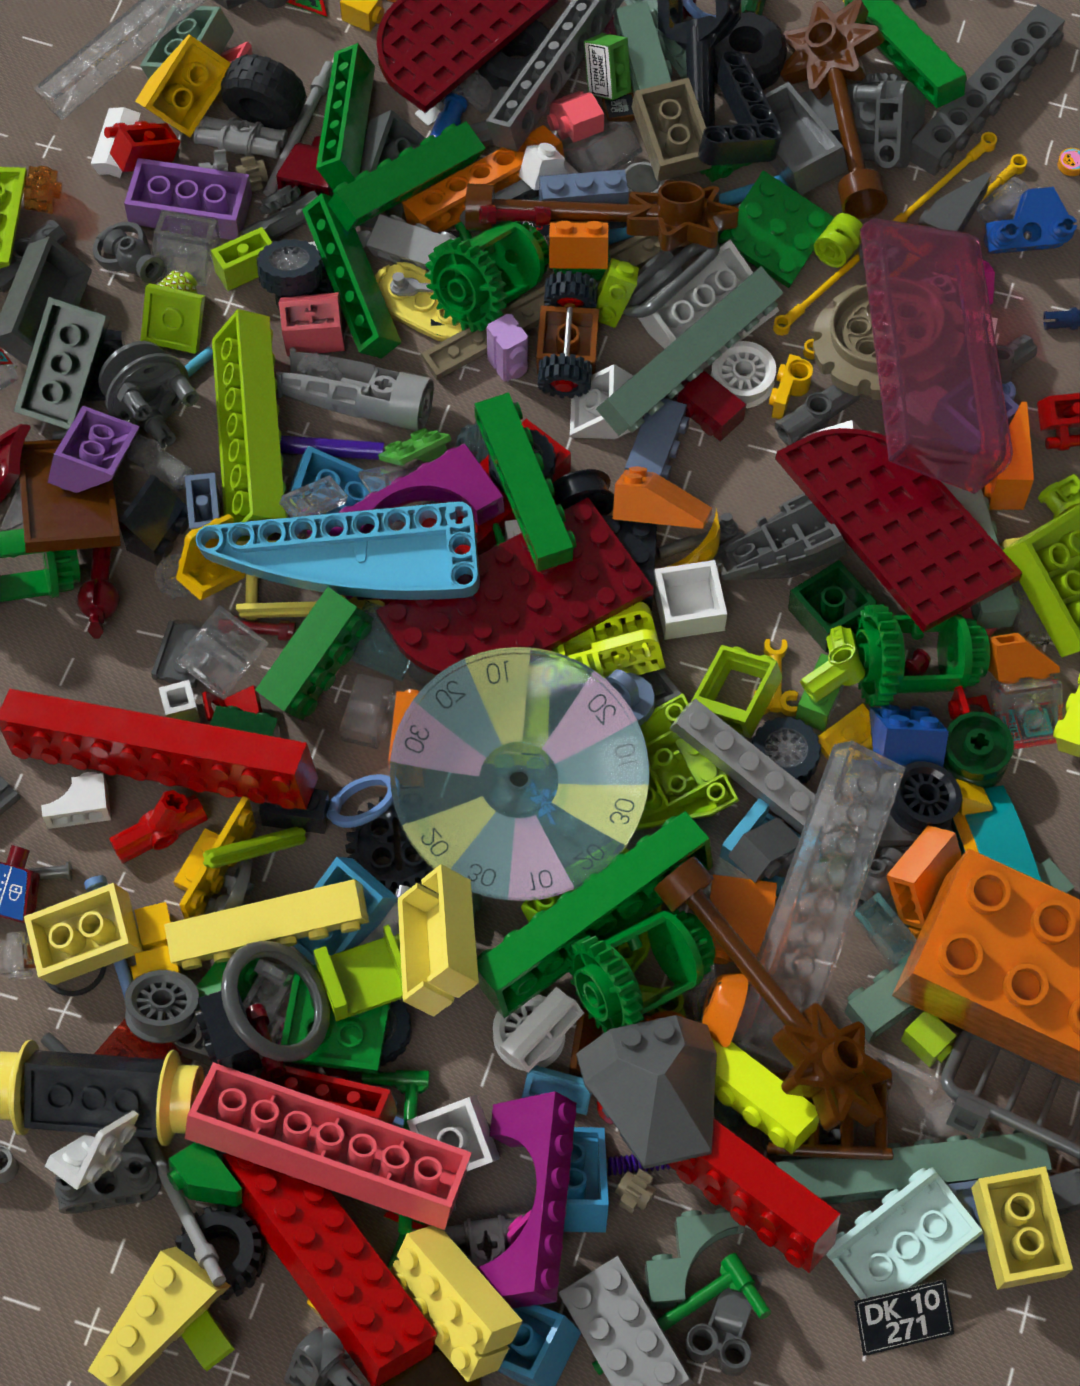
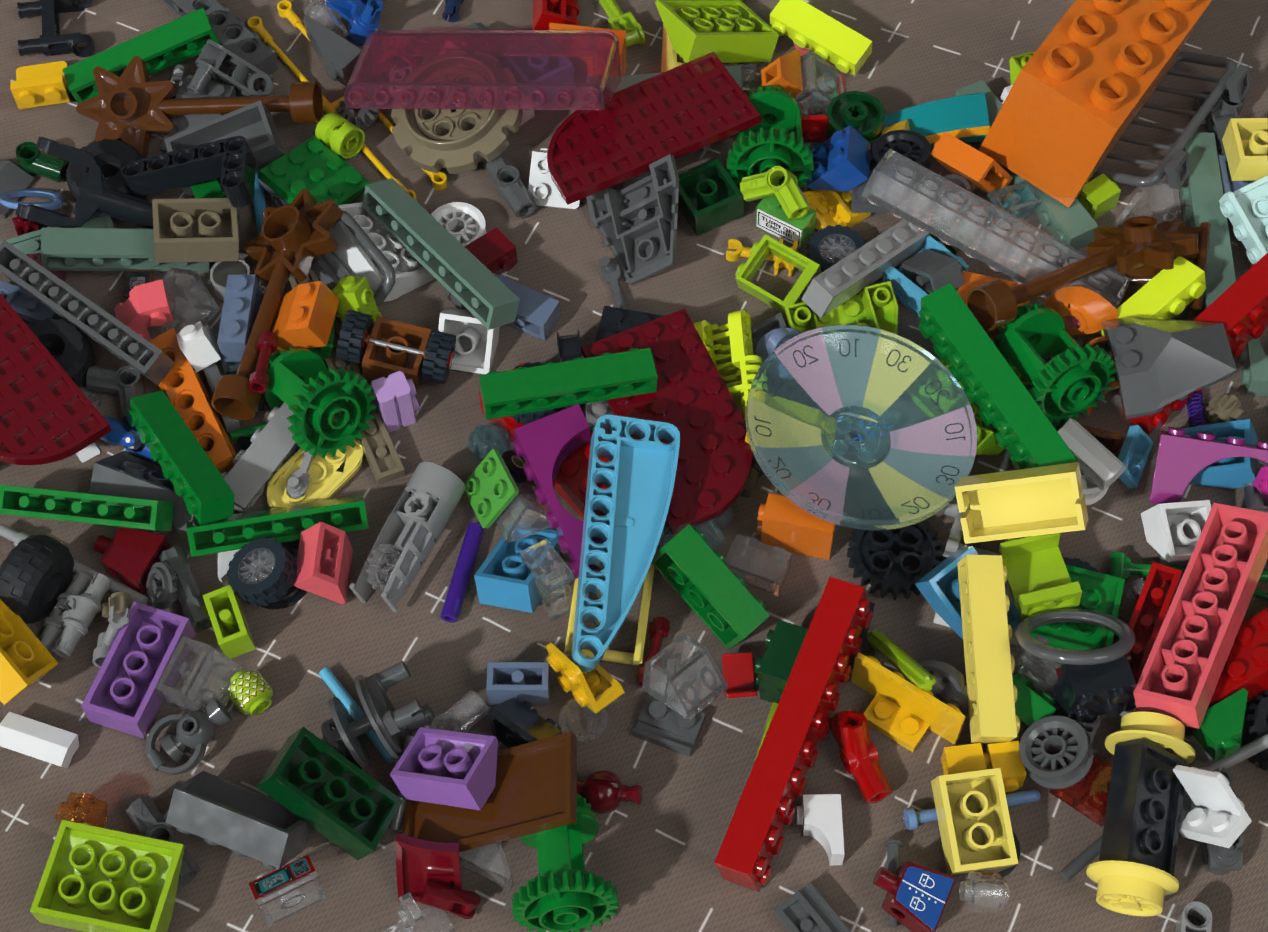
camera: 80 degrees left, 5 degrees down
red brick [104,121,180,172] -> none
lime plate [140,283,205,354] -> none
white brick [159,680,201,723] -> none
lime brick [212,309,288,544] -> none
medium blue piece [326,774,398,828] -> none
brick [584,33,632,100] -> none
orange slope [613,466,713,529] -> none
white piece [653,560,727,640] -> none
yellow piece [655,509,720,569] -> none
yellow plate [768,354,813,419] -> none

